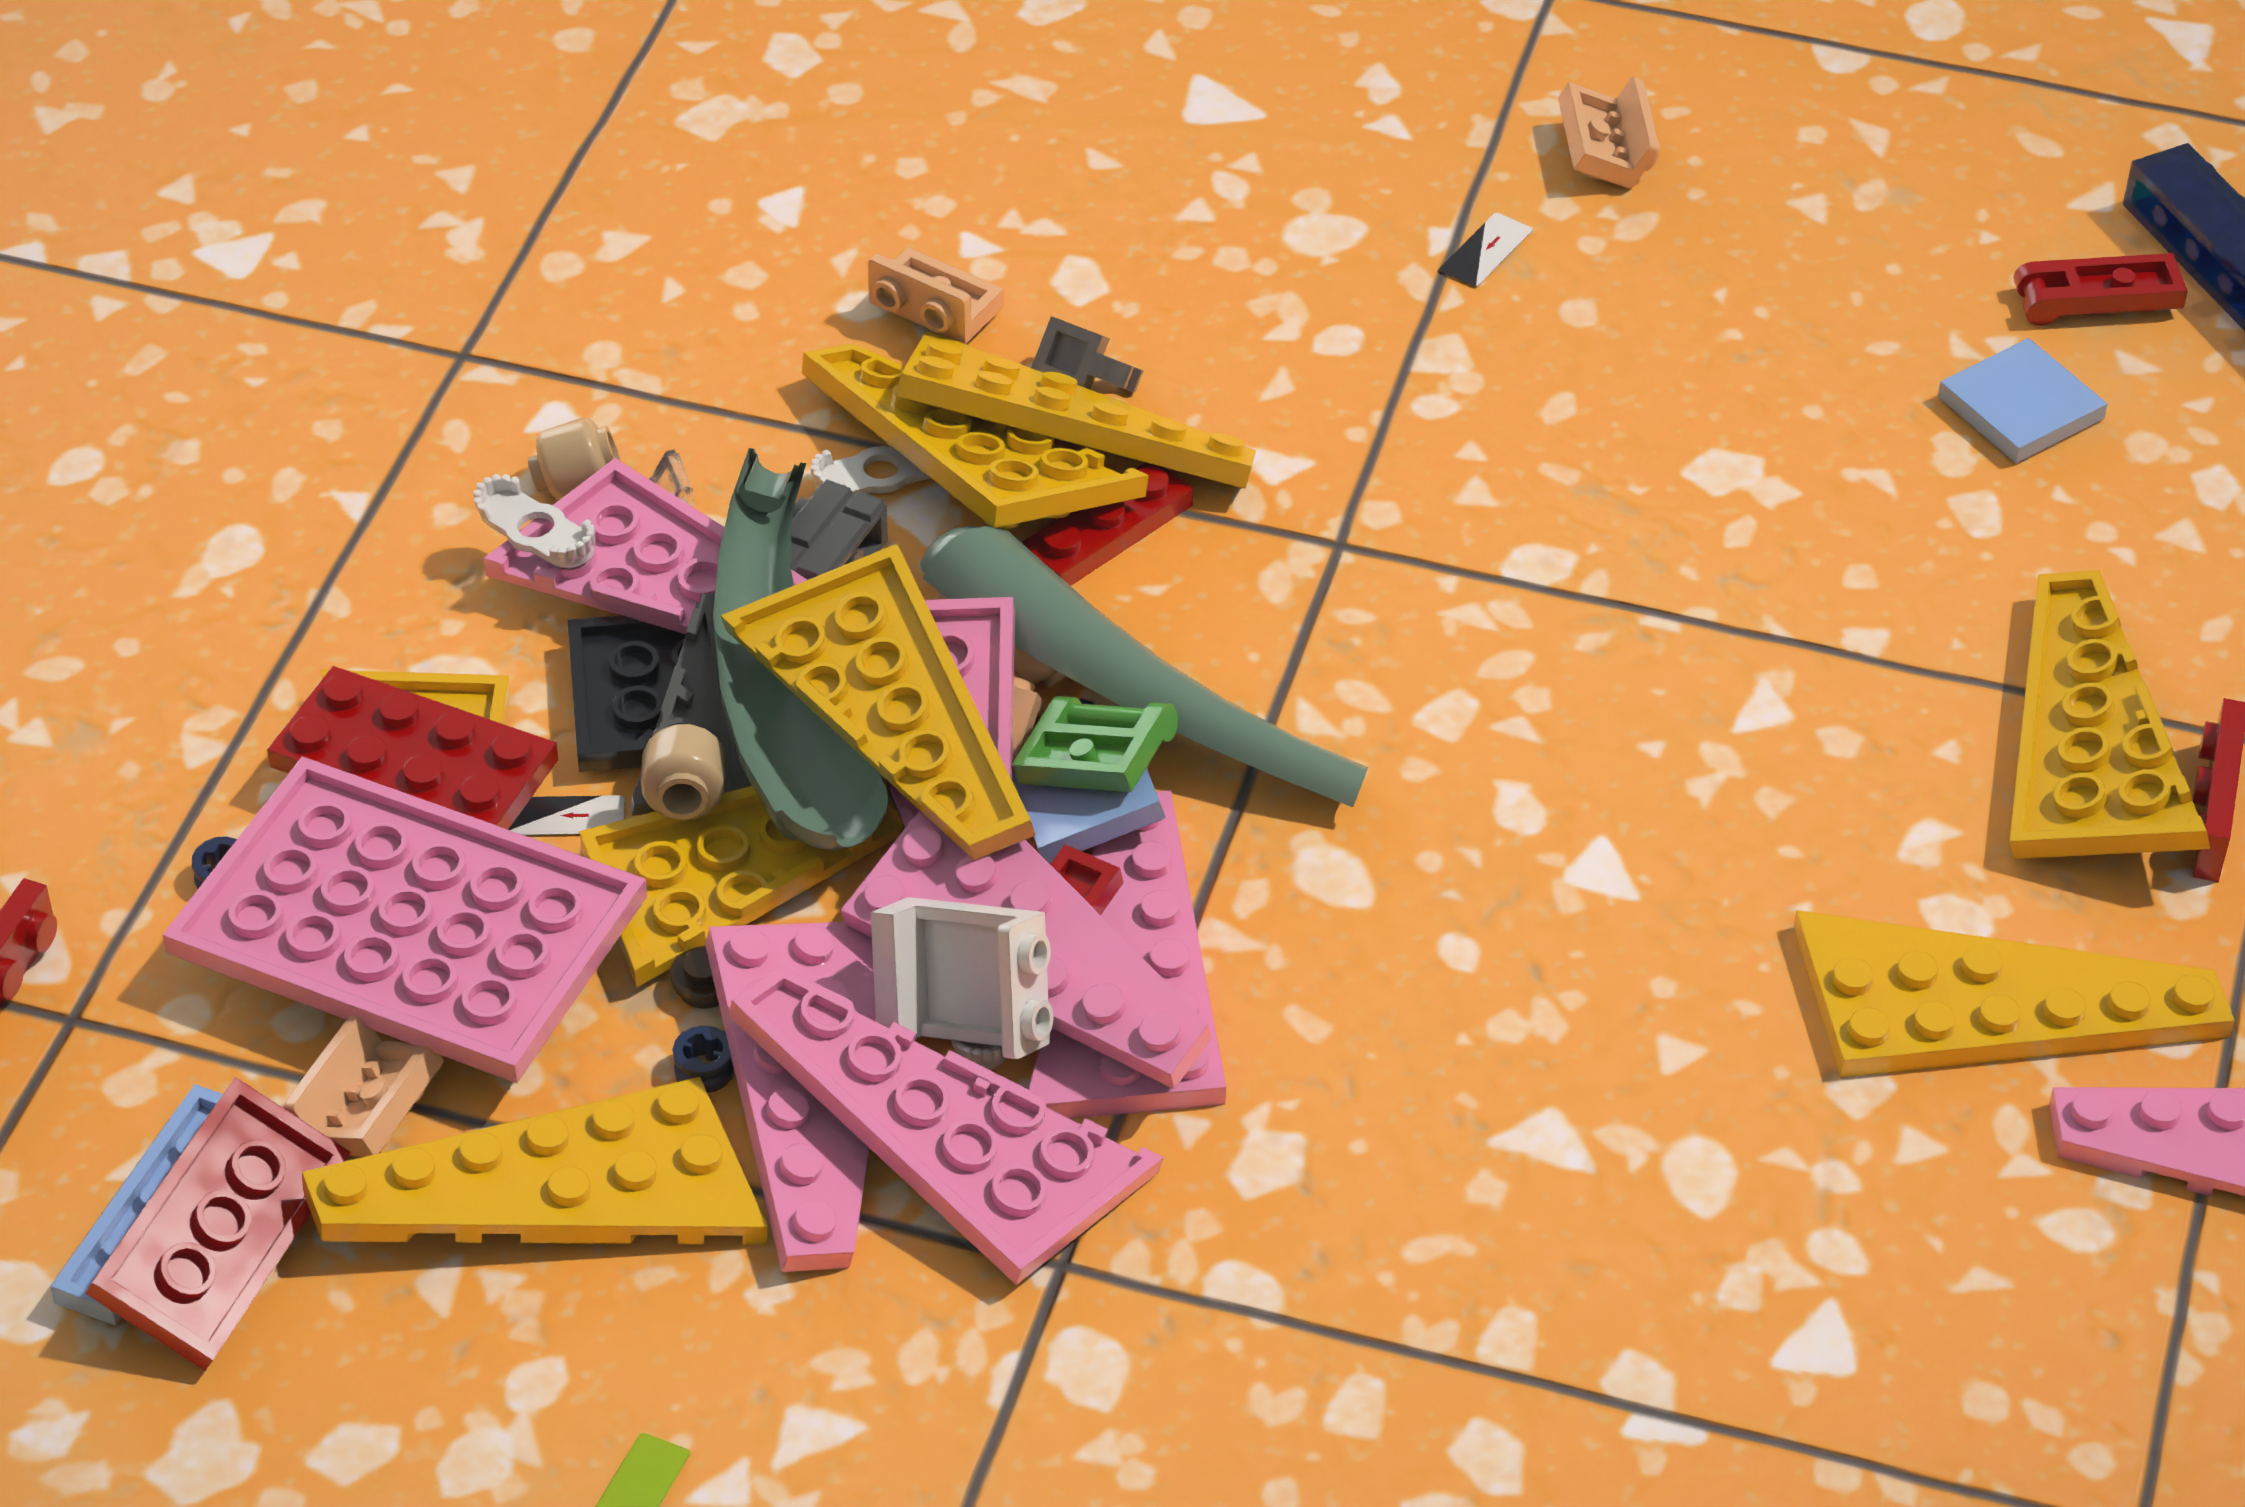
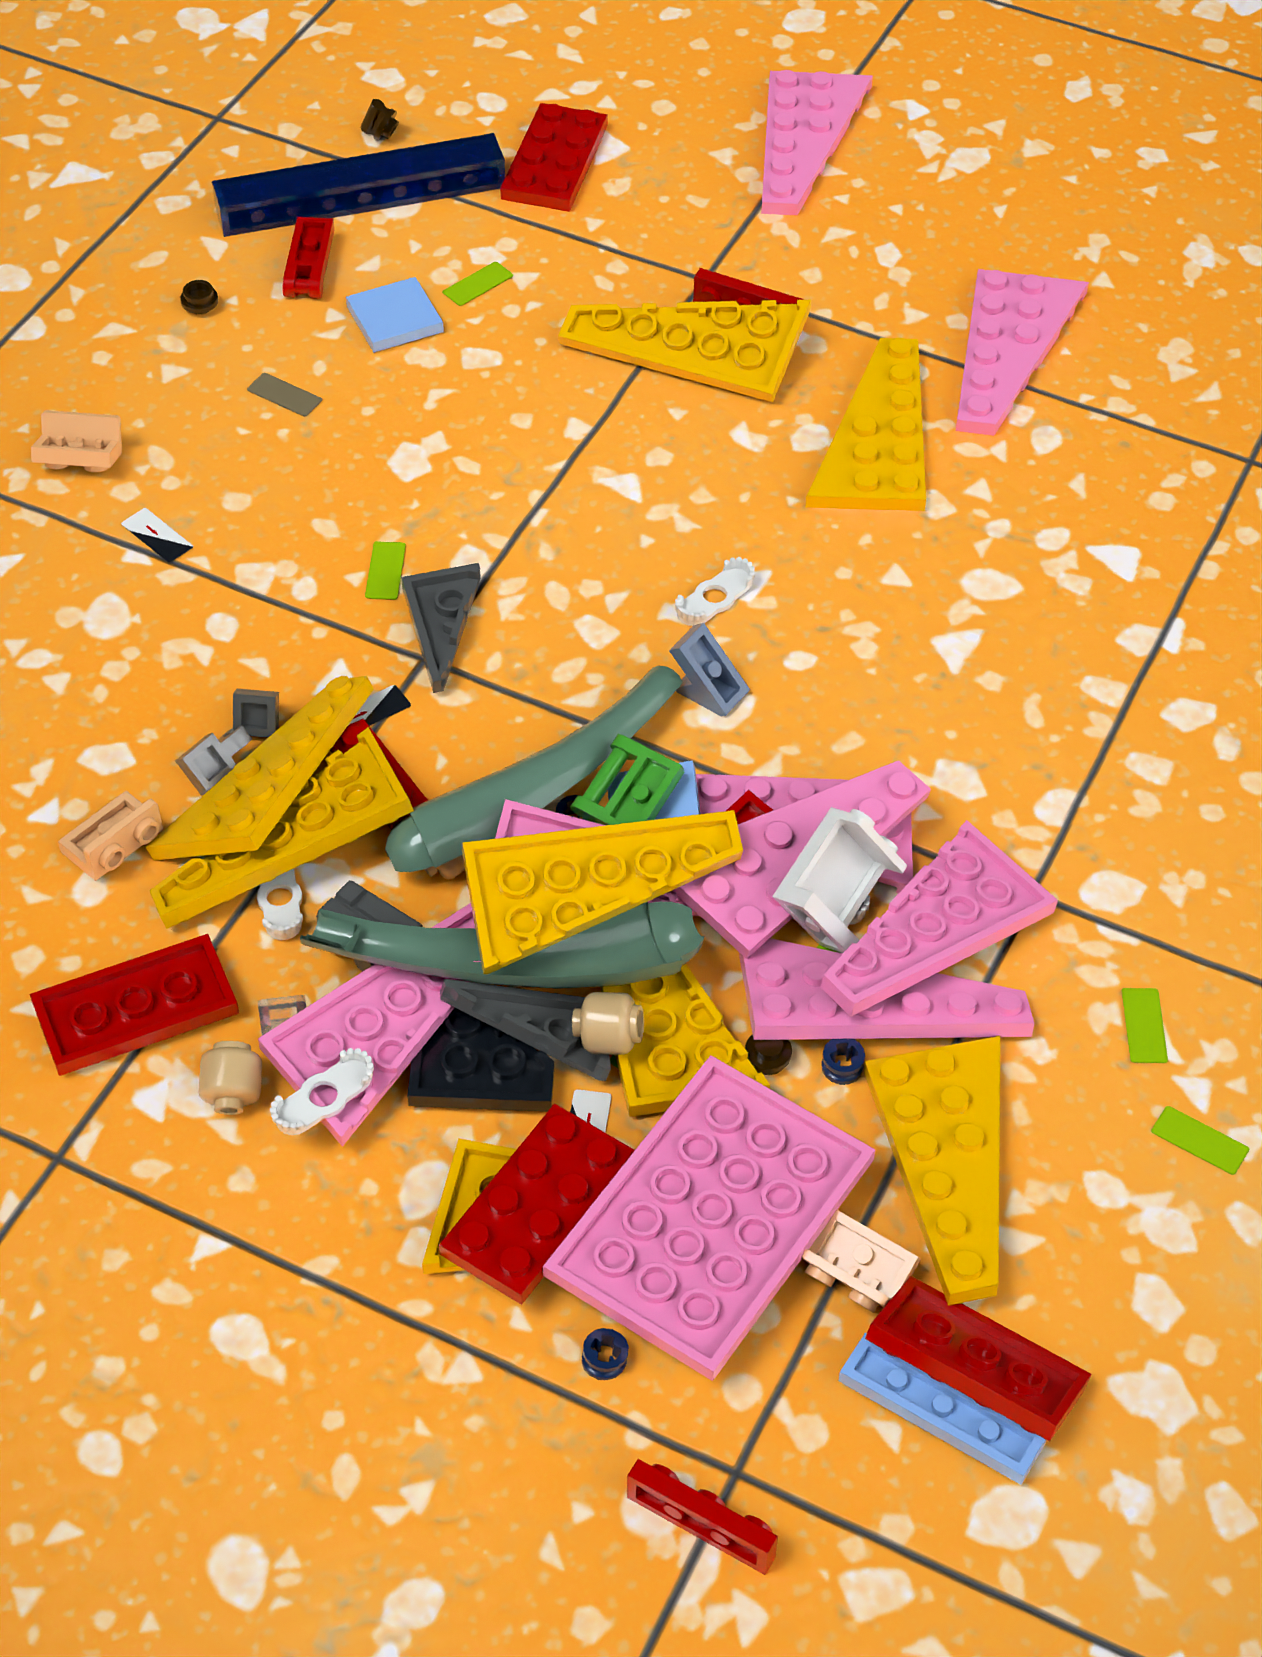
camera: 80 degrees left, 5 degrees up
none -> red plate [29,933,240,1076]
none -> dark brown plate [180,280,218,314]
none -> dark grey tile [233,689,279,737]
none -> dark tan sticker [247,373,323,416]
none -> black sticker [349,685,411,726]
none -> lime sticker [365,541,406,600]
none -> dark grey wing [401,563,481,693]
none -> lime sticker [442,262,514,306]
none -> sand blue slope [669,623,750,716]
none -> white piece [675,557,755,626]
none -> lime sticker [1122,988,1168,1063]

